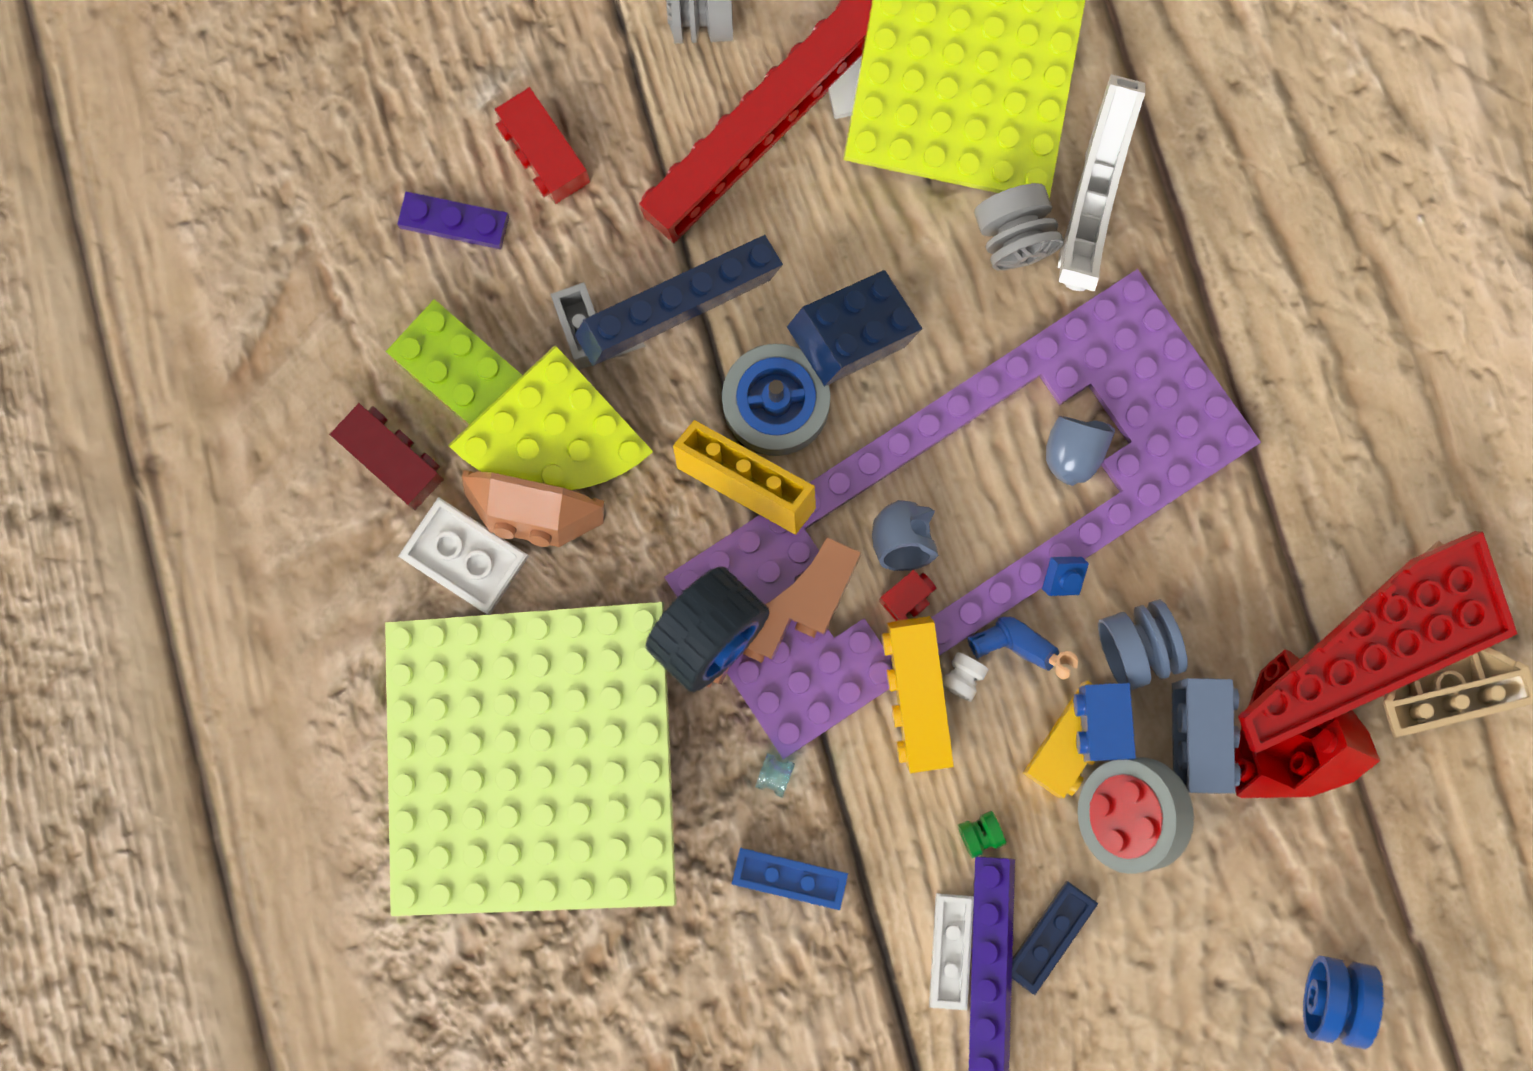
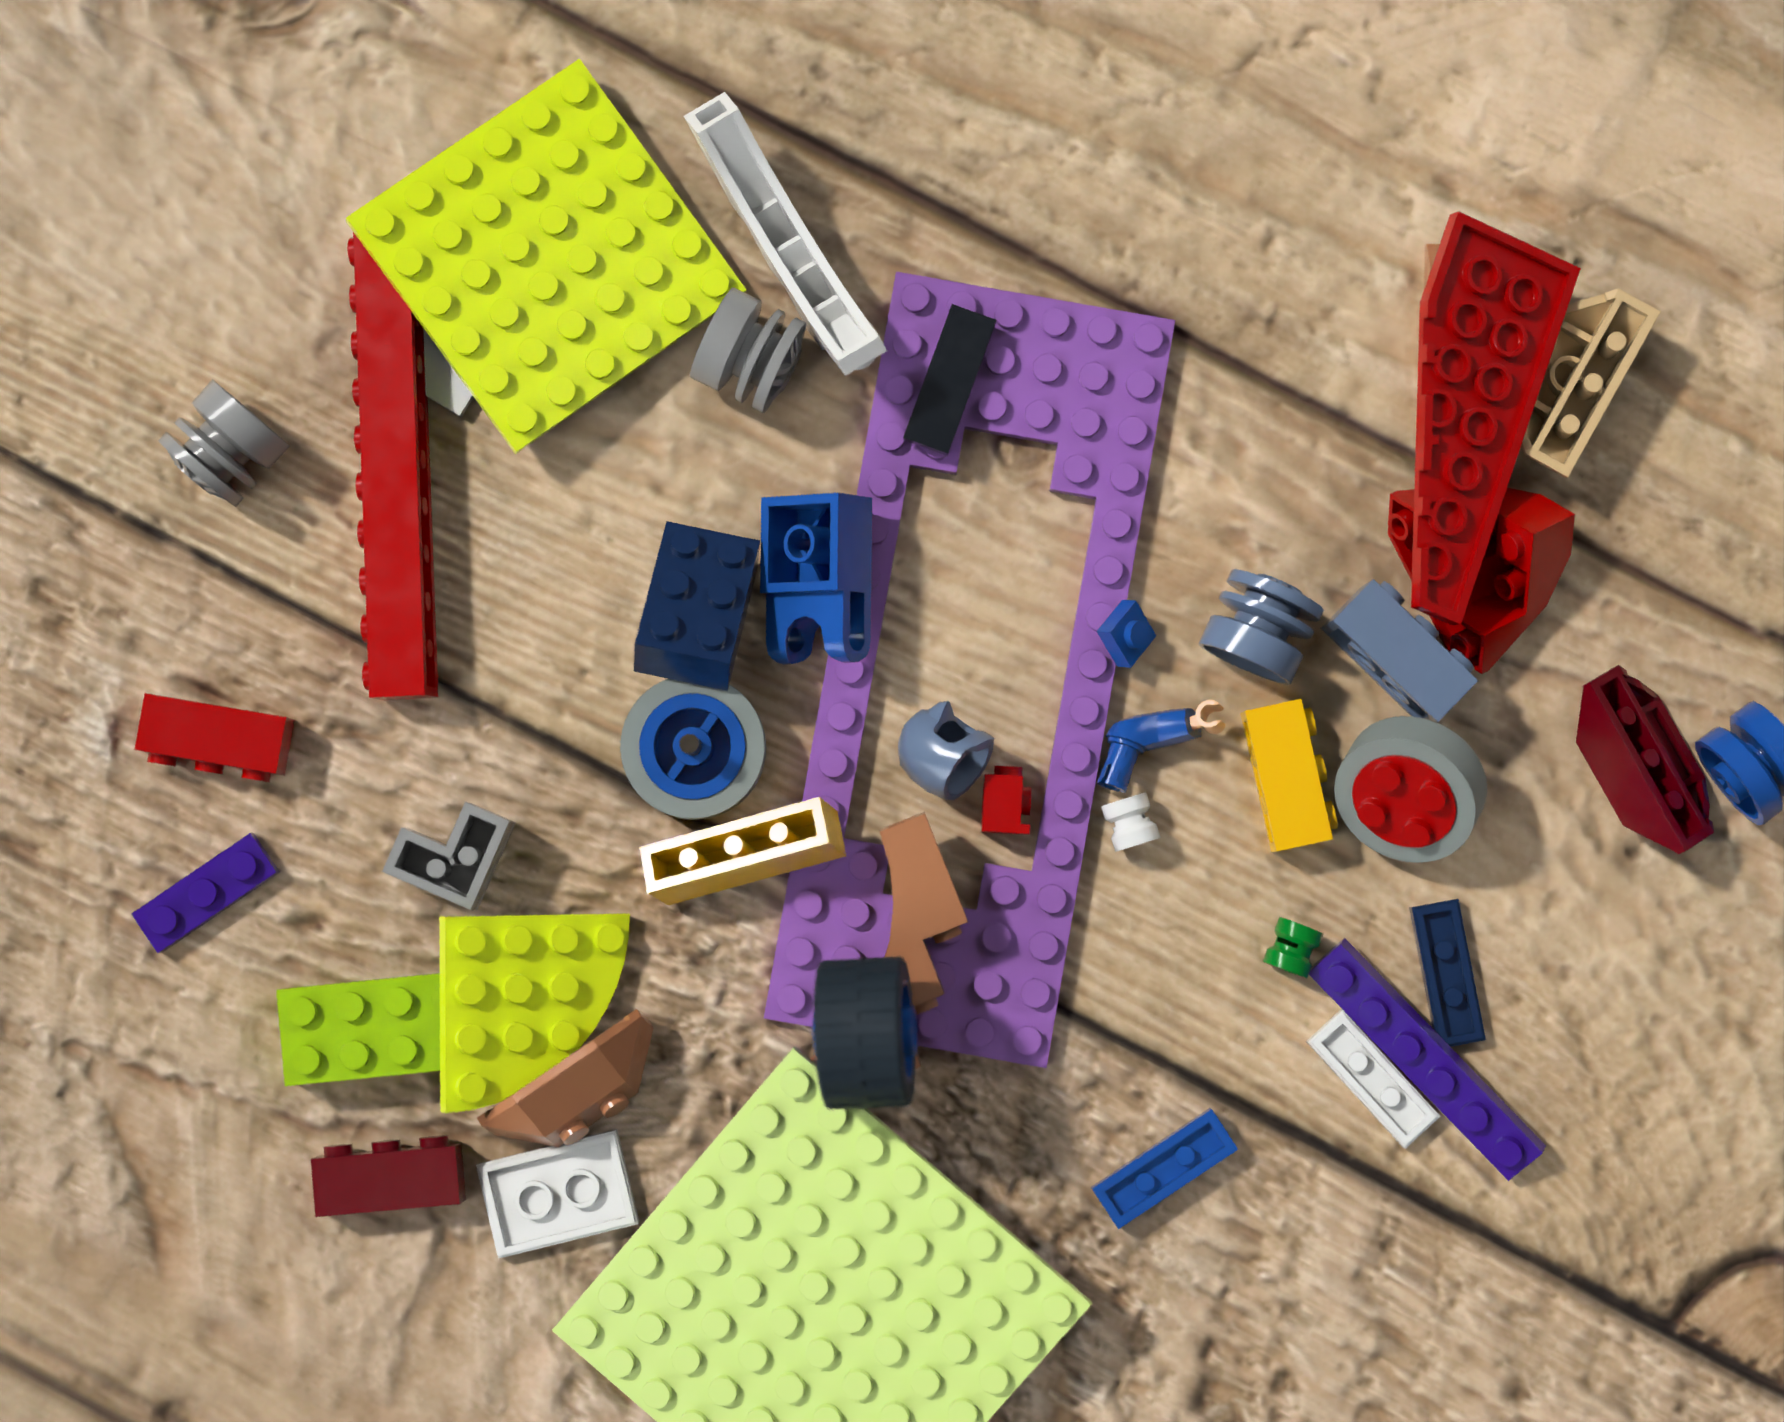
camera: 50 degrees left, 5 degrees up
dark blue brick [575,235,783,366] -> none
clear light blue wheel [755,753,795,798] -> none
yellow brick [882,616,954,773] -> none
sand blue piece [1046,416,1115,486] -> none
blue brick [1073,683,1136,762] -> none
none -> blue brick [760,493,872,665]
none -> black tile [903,304,997,456]
none -> dark red wedge [1576,665,1714,854]

